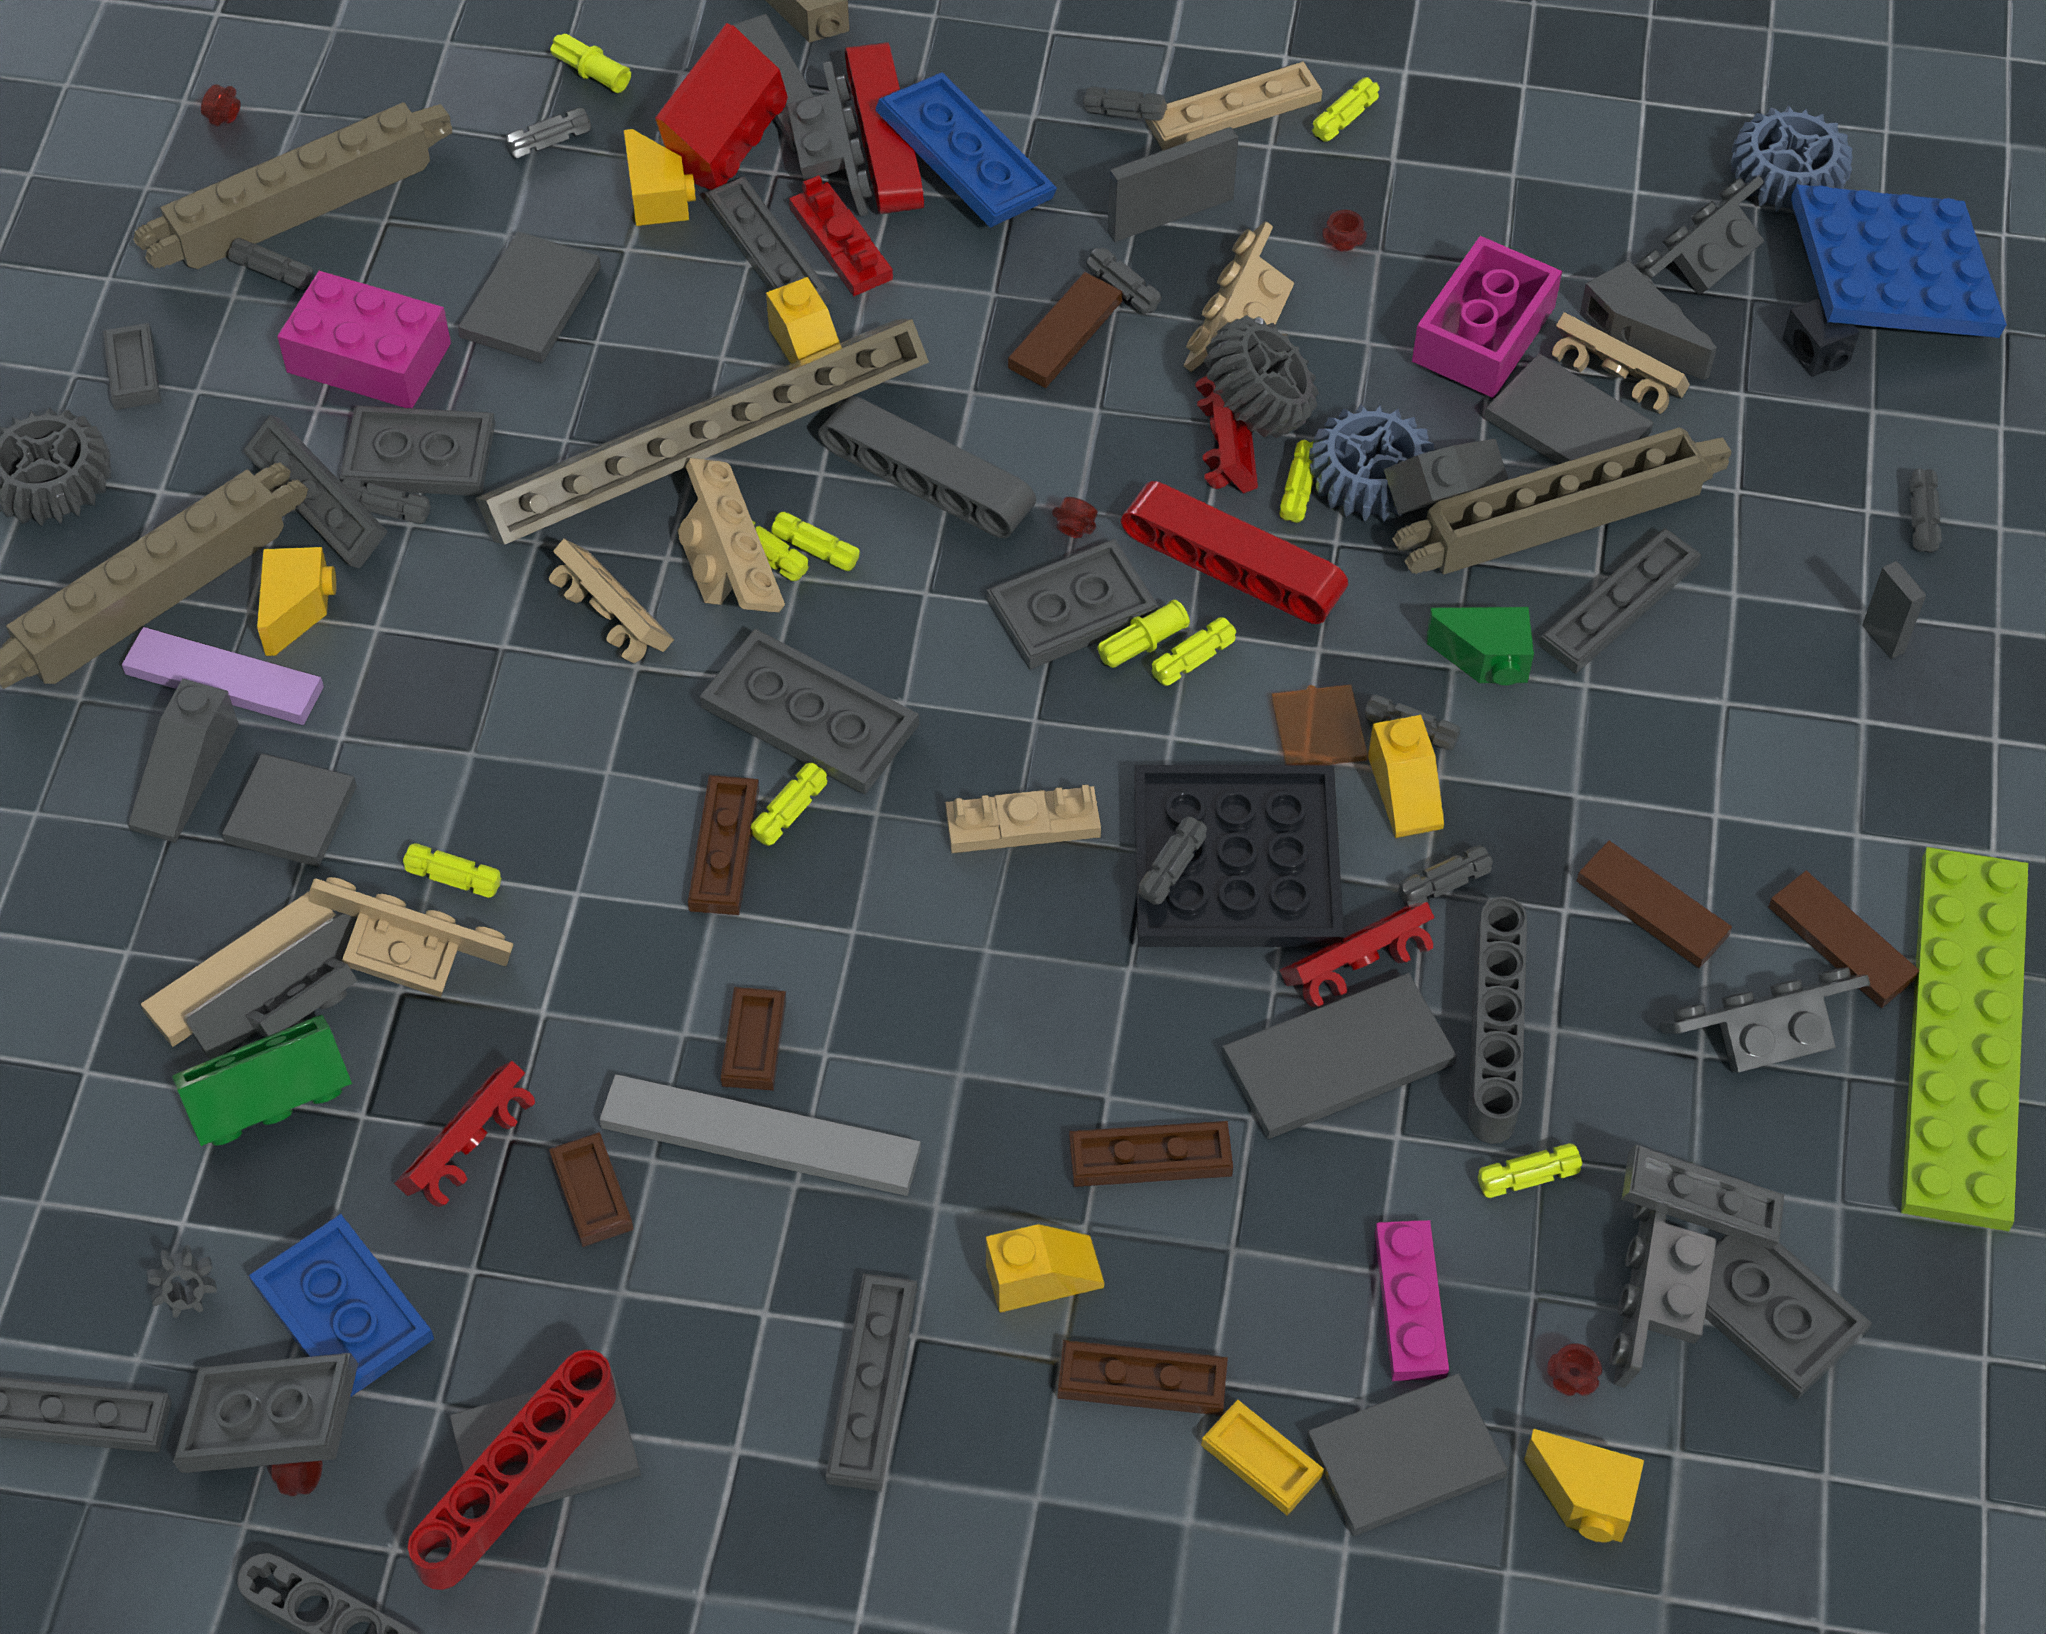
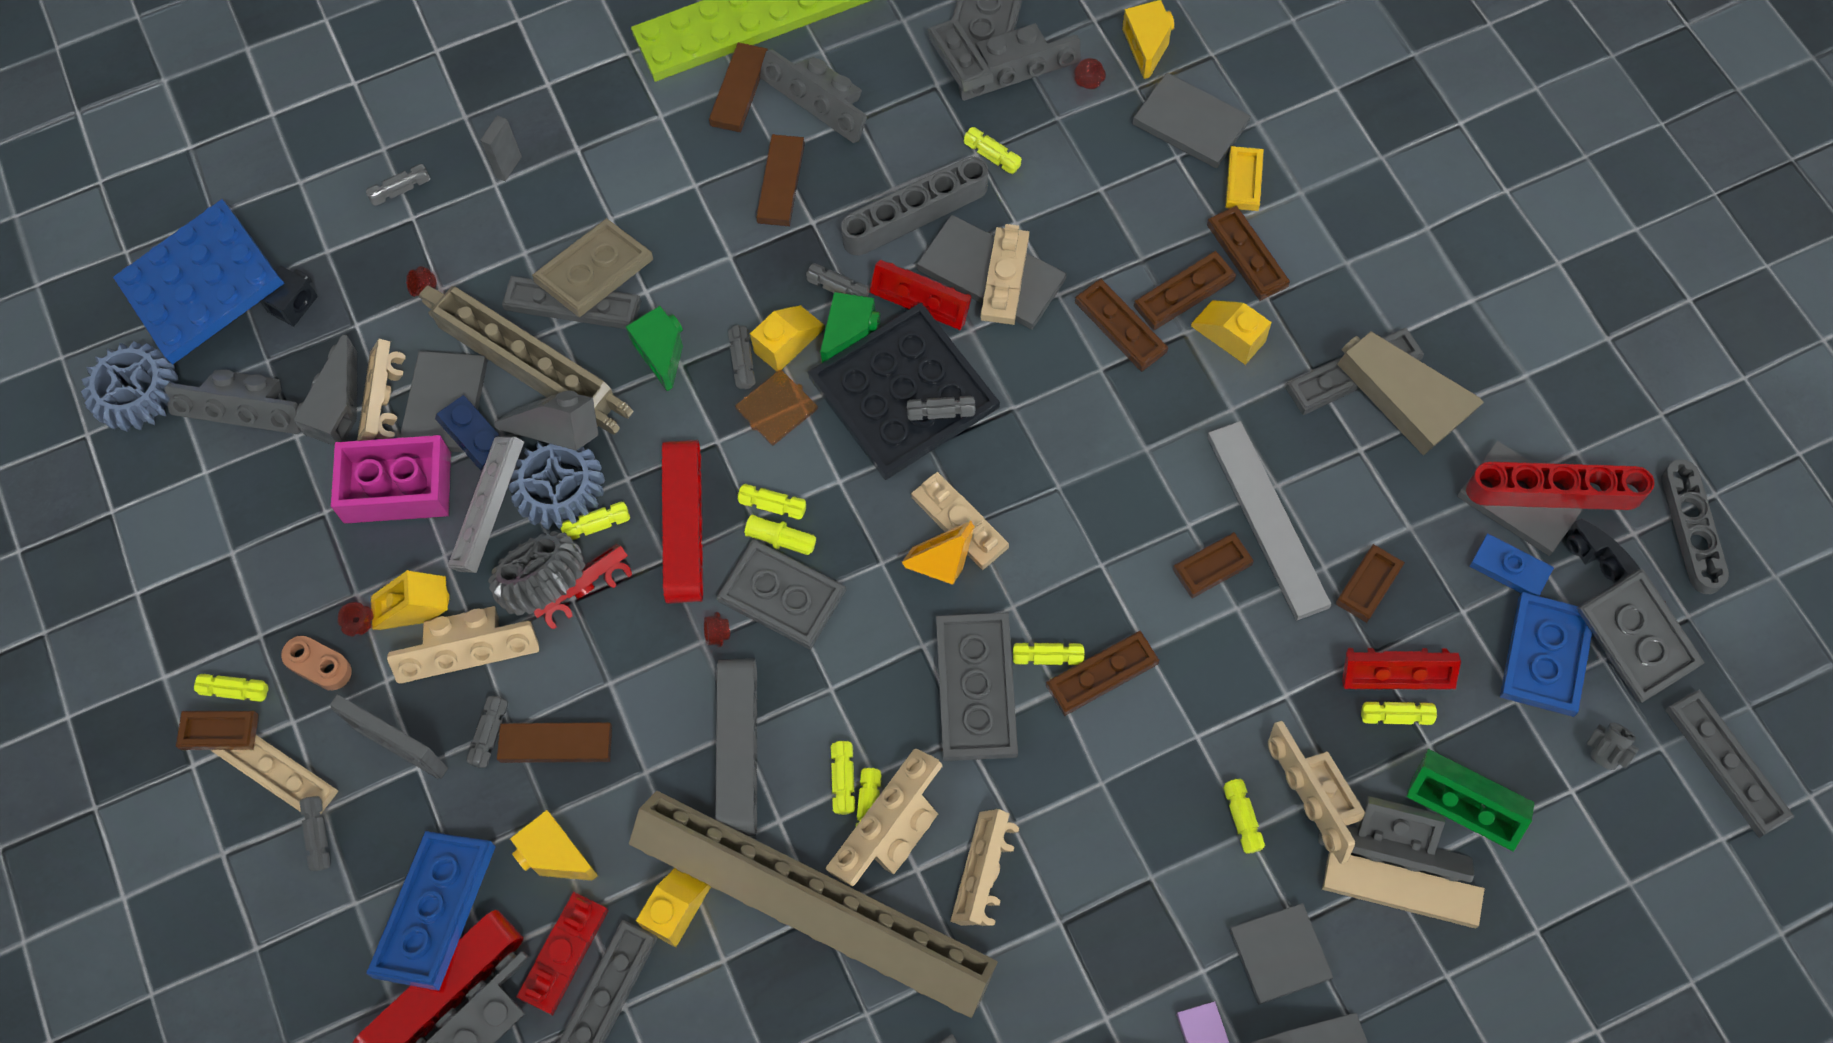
camera: 120 degrees left, 10 degrees up
dark pink plate [1375,1220,1449,1381] -> none
none -> reddish brown tile [176,711,259,750]
none -> nougat plate [281,636,352,690]
none -> yellow slope [371,570,449,630]
none -> clear red plate [406,266,437,298]
none -> dark blue plate [435,395,501,470]
none -> light grey tile [448,437,524,573]
none -> yellow slope [510,810,598,881]
none -> dark tan tile [532,218,653,318]
none -> green slope [820,292,880,363]
none -> light orange slope [902,521,975,585]
none -> tan plate [981,224,1030,325]
none -> reddish brown tile [1134,251,1236,331]
none -> dark tan slope [1337,331,1484,456]
none -> neon yellow axle [1361,702,1437,725]
none -> blue plate [1469,533,1554,596]
none -> black slope [1565,519,1640,584]

